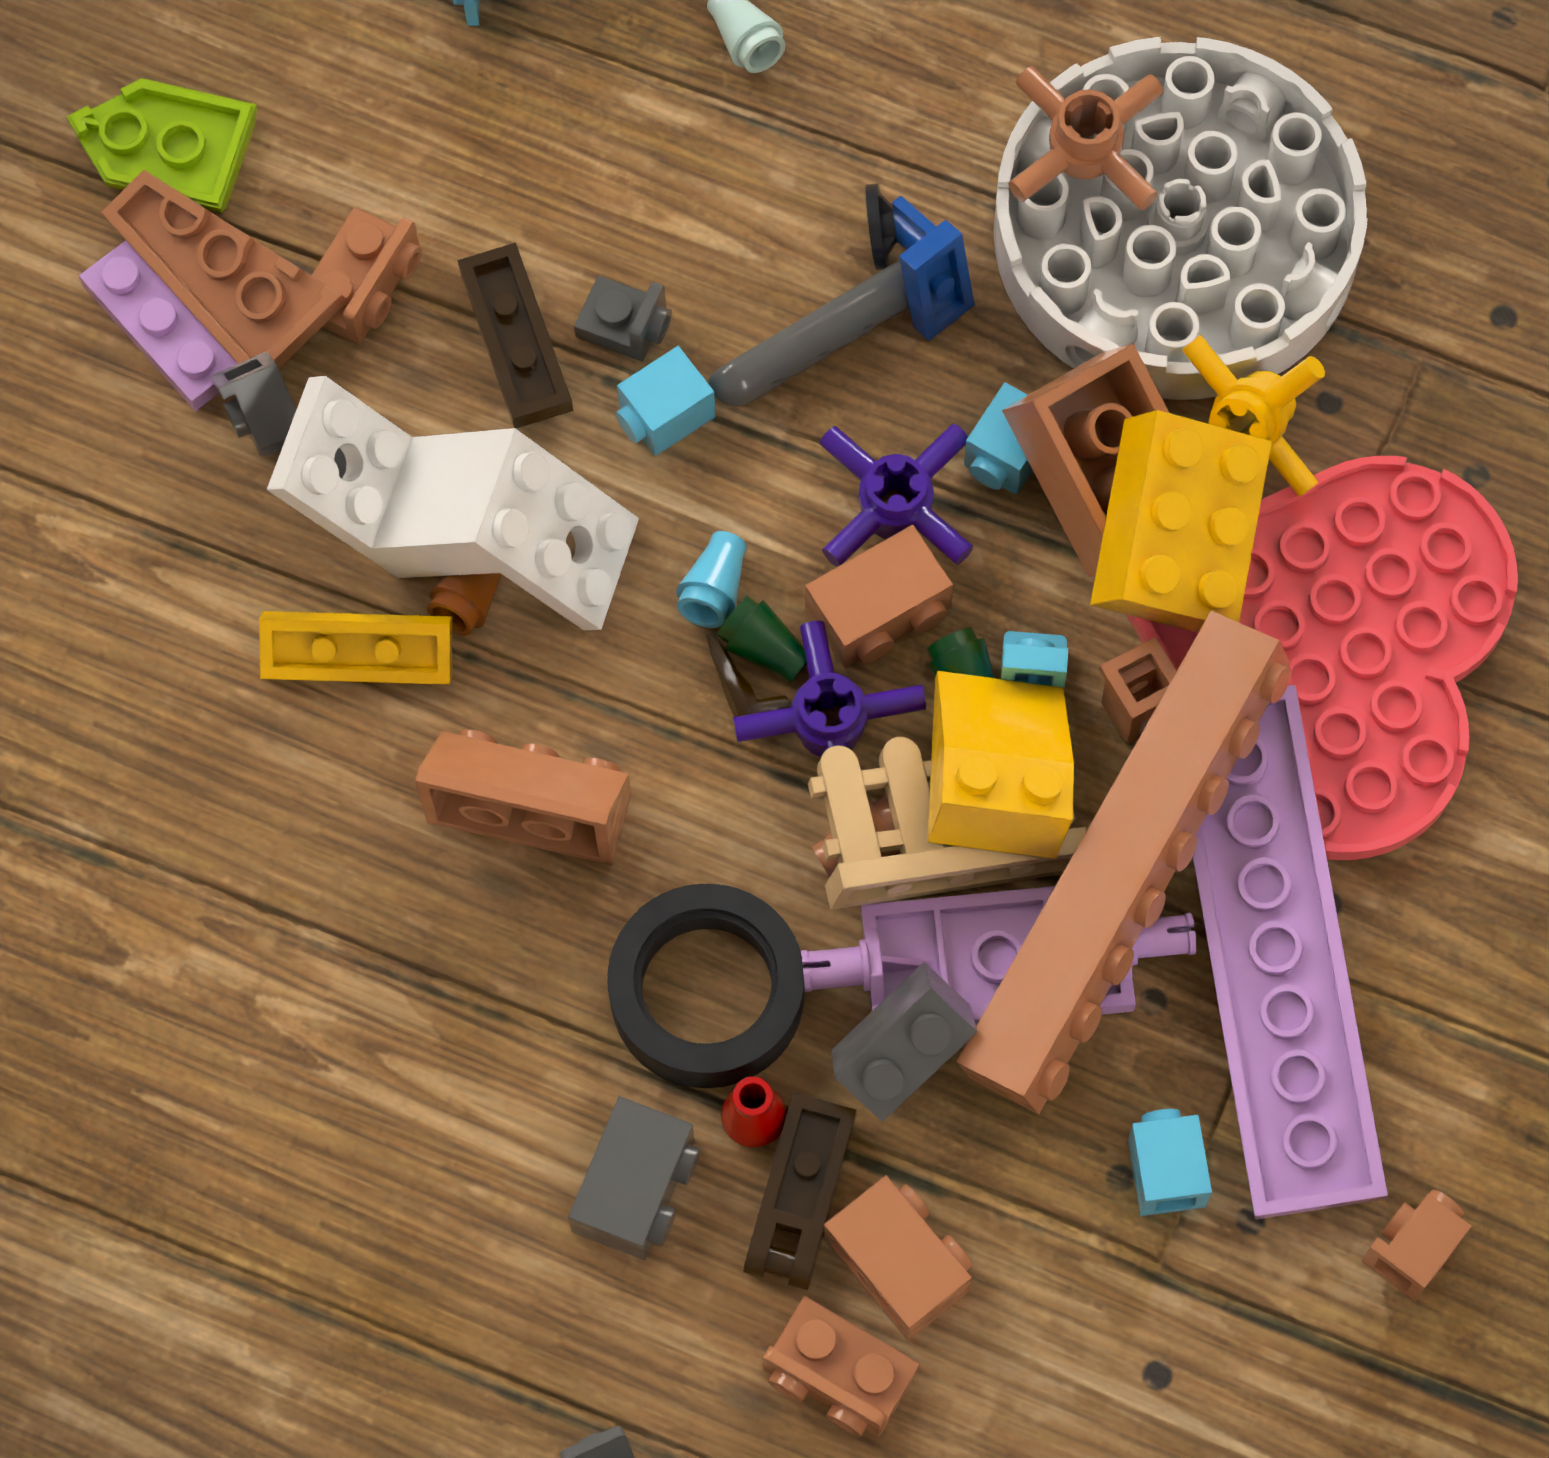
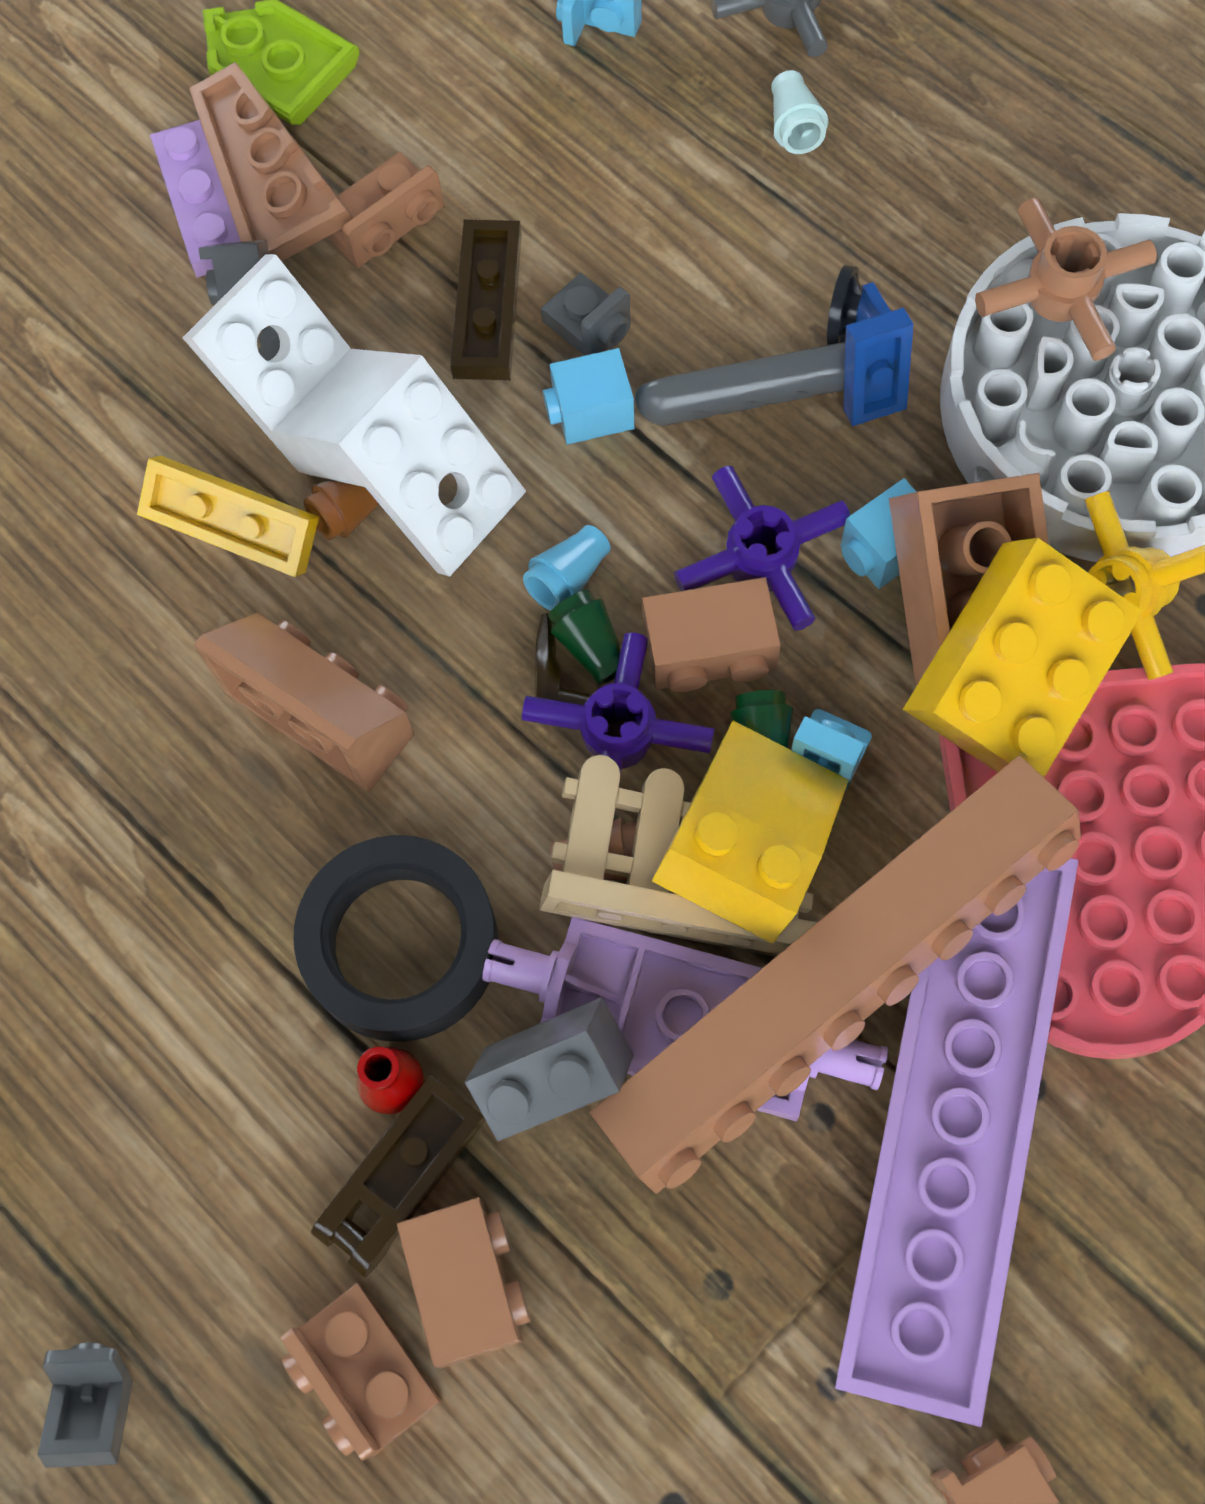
camera: 25 degrees right, 0 degrees up
dark grey brick [568,1096,701,1260] -> none
nougat brick [1099,637,1177,745] -> none
medium azure brick [1128,1109,1212,1216] -> none

